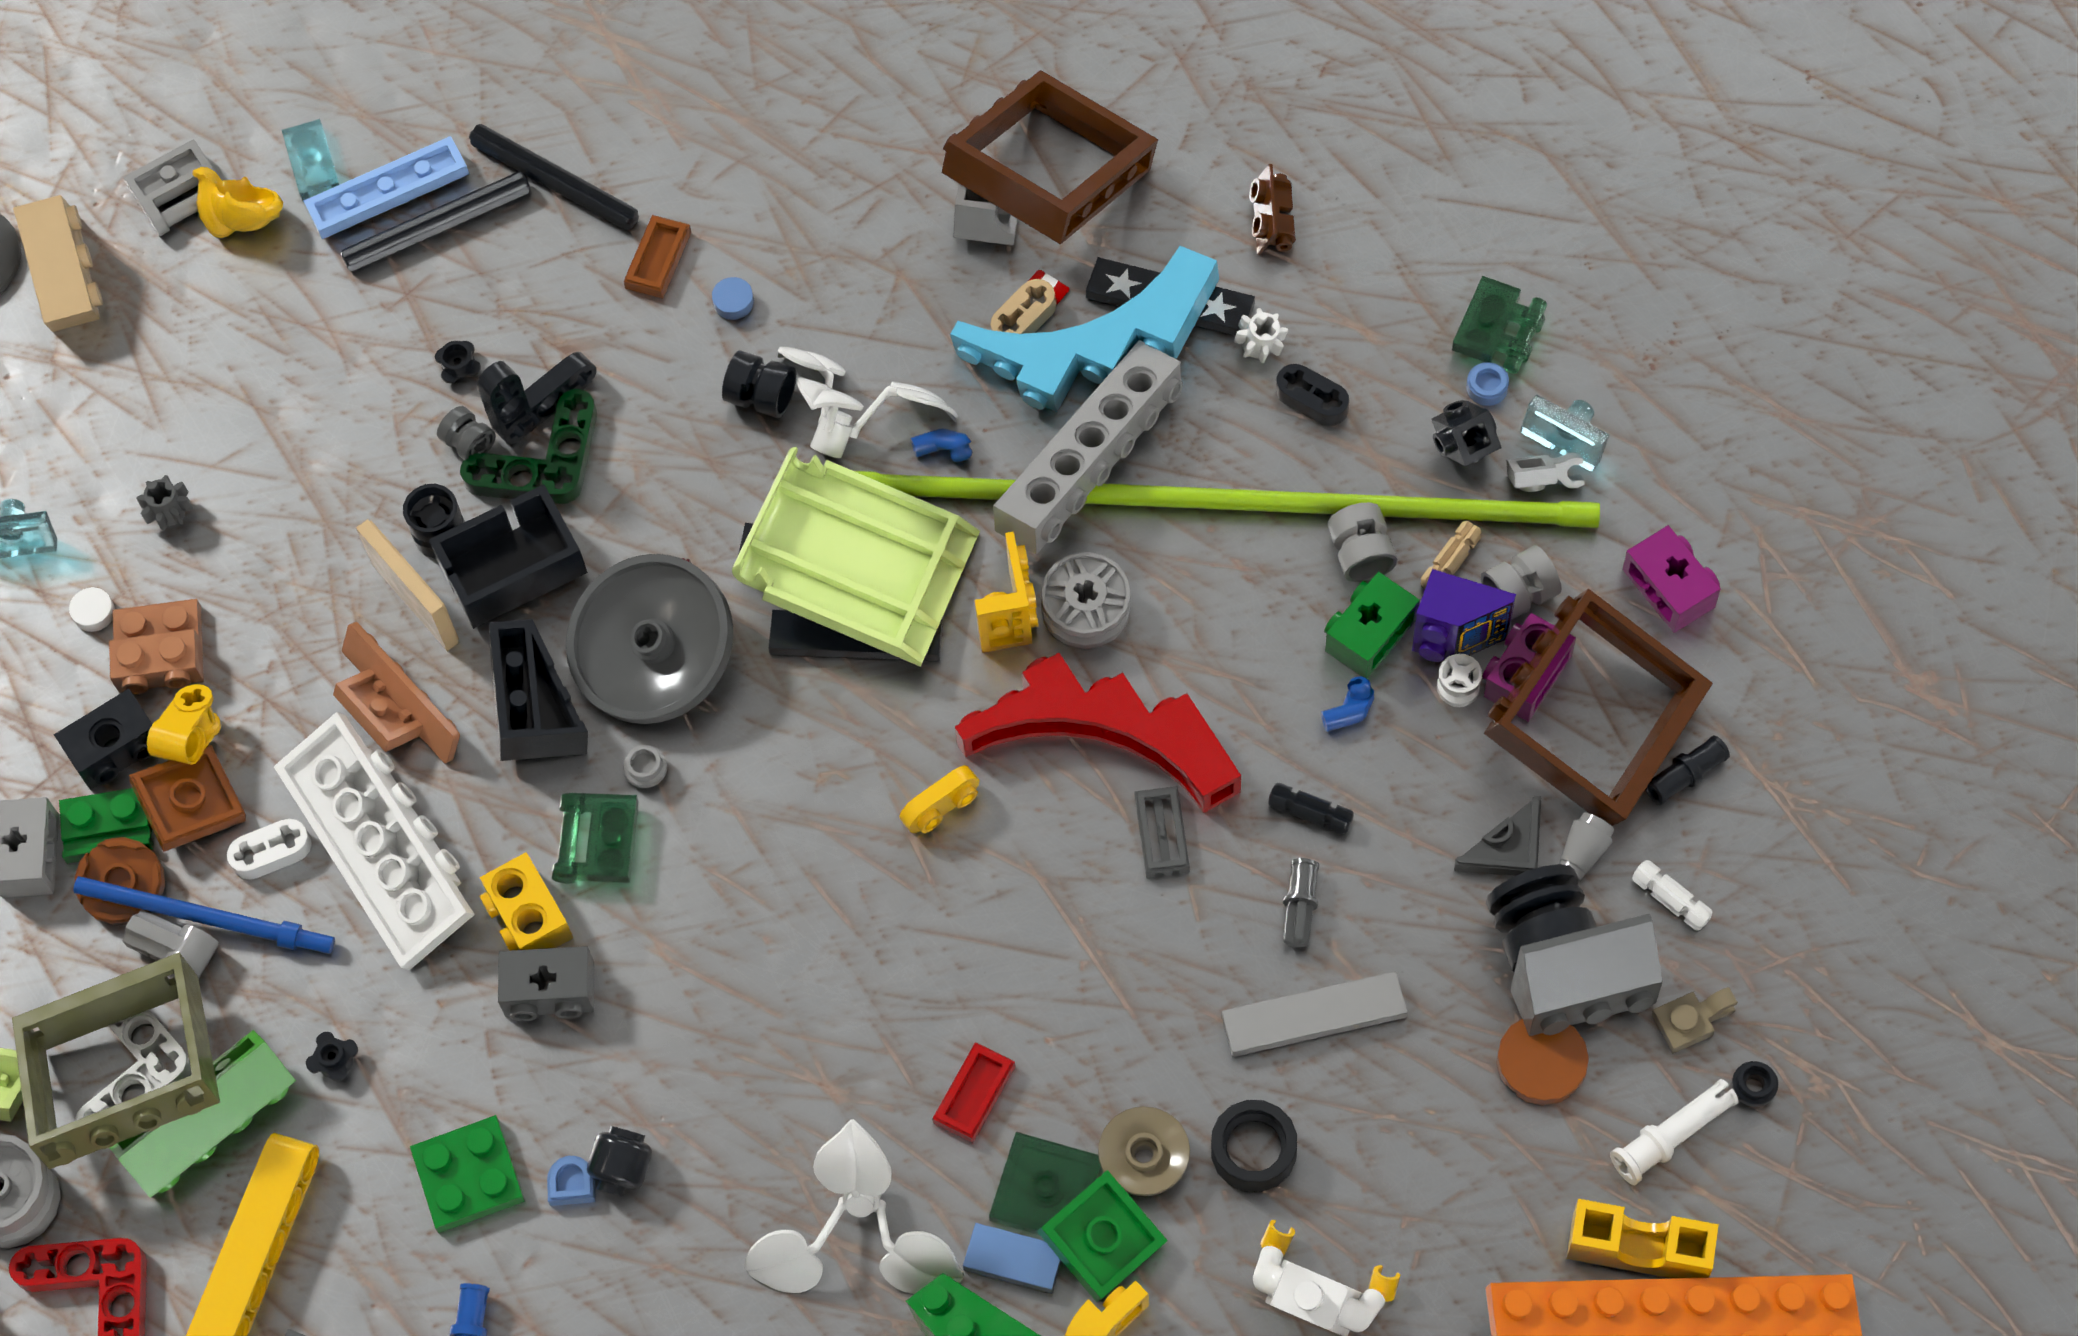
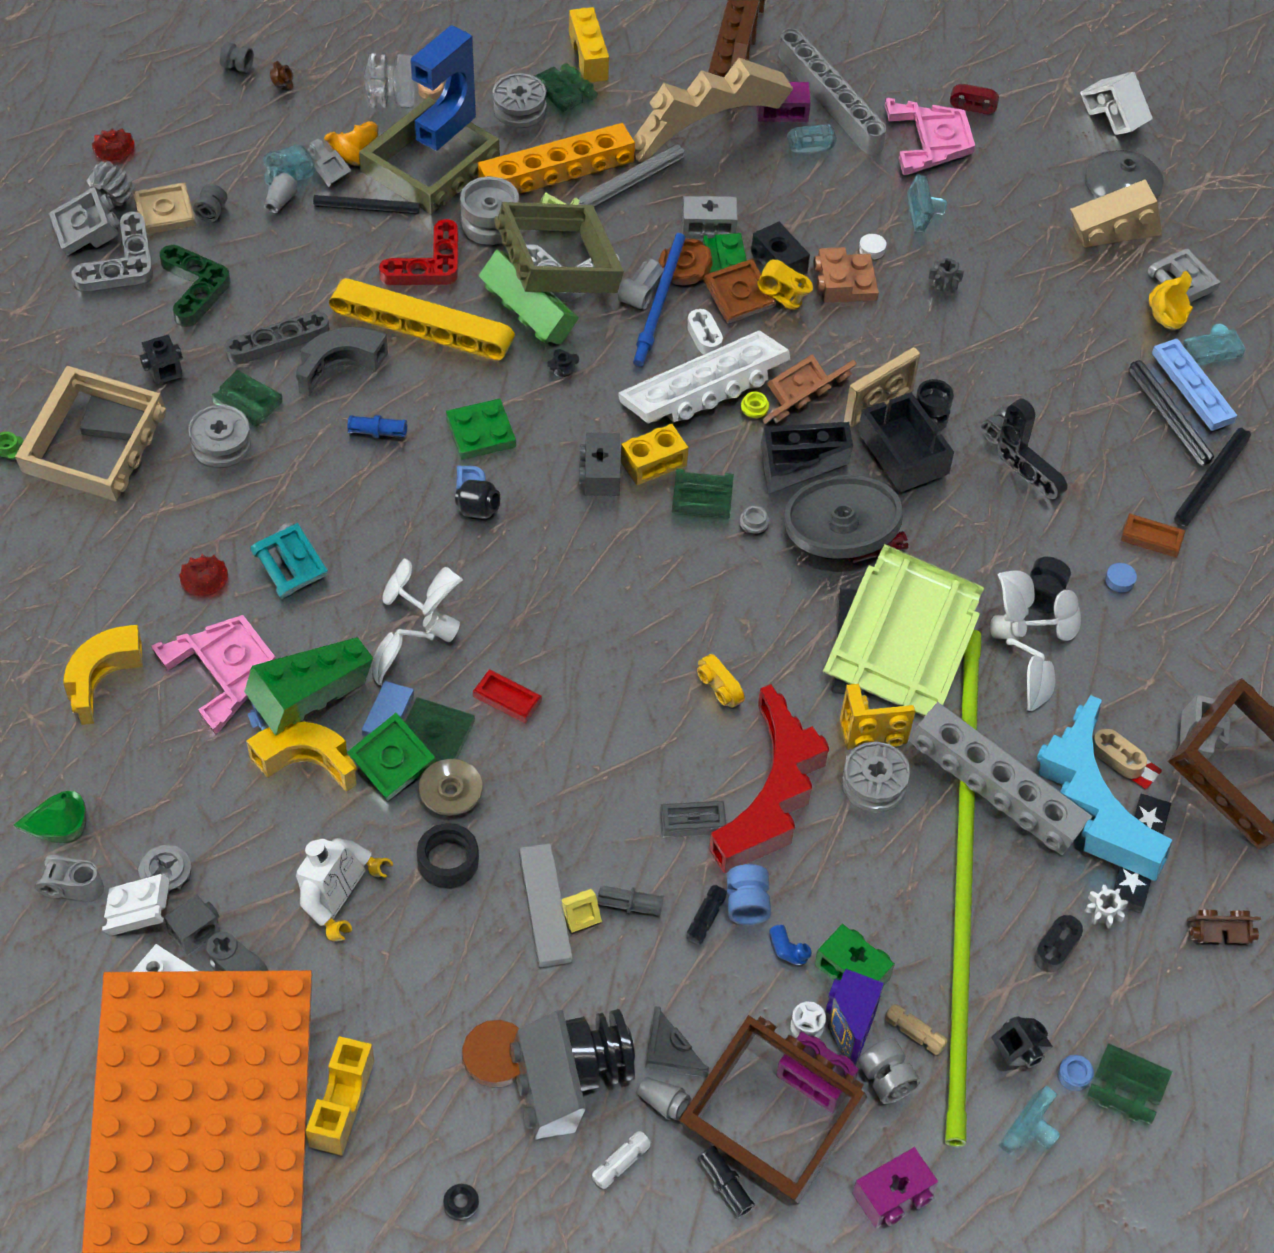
camera: 85 degrees right, 10 degrees down
black plate [435,341,481,384] -> none
dark green beam [460,389,597,504] -> none
blue arm [910,428,973,462] -> none
light grey wheel [1328,502,1398,582] -> none
light grey plate [1506,453,1585,492] -> none
white pin [1610,1079,1738,1186] -> none
dark tan plate [1652,987,1738,1054] -> none
none -> light yellow tile [561,889,602,933]
none -> medium blue wheel [727,864,771,925]
none -> neon yellow plate [741,391,769,418]

